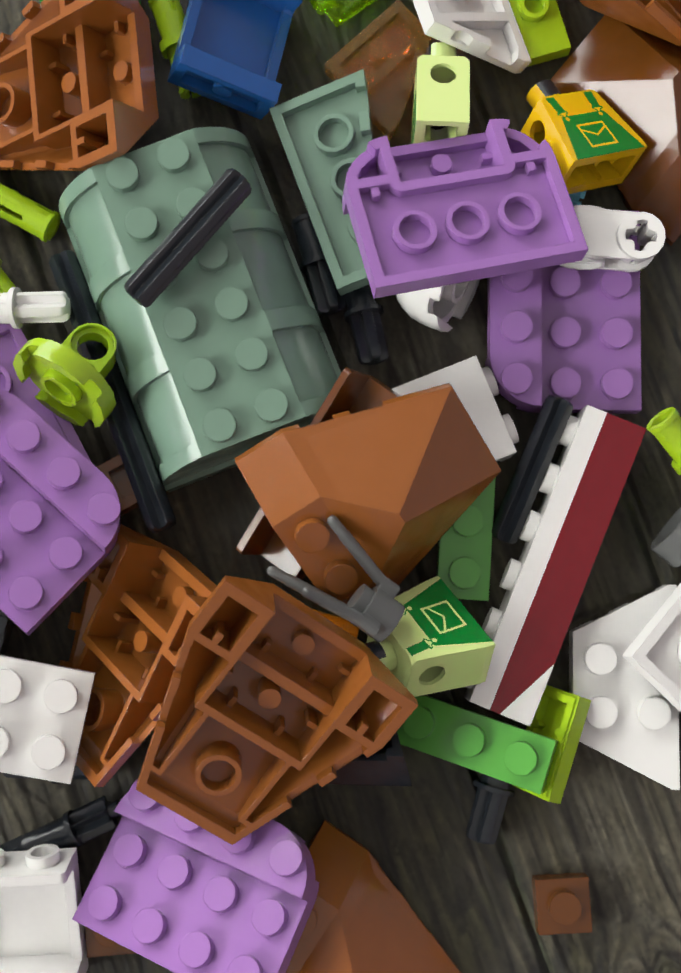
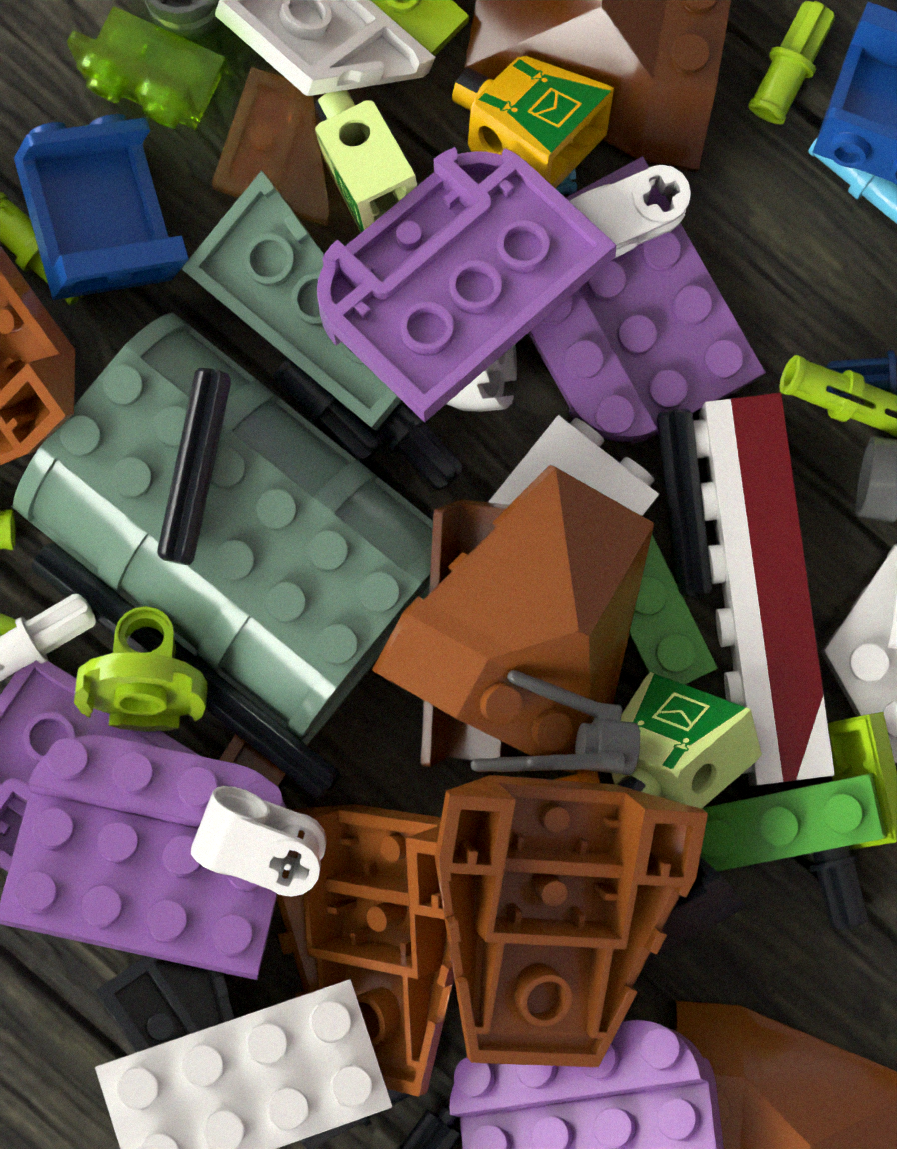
camera: 35 degrees left, 0 degrees up
none -> white piece [191,786,327,897]

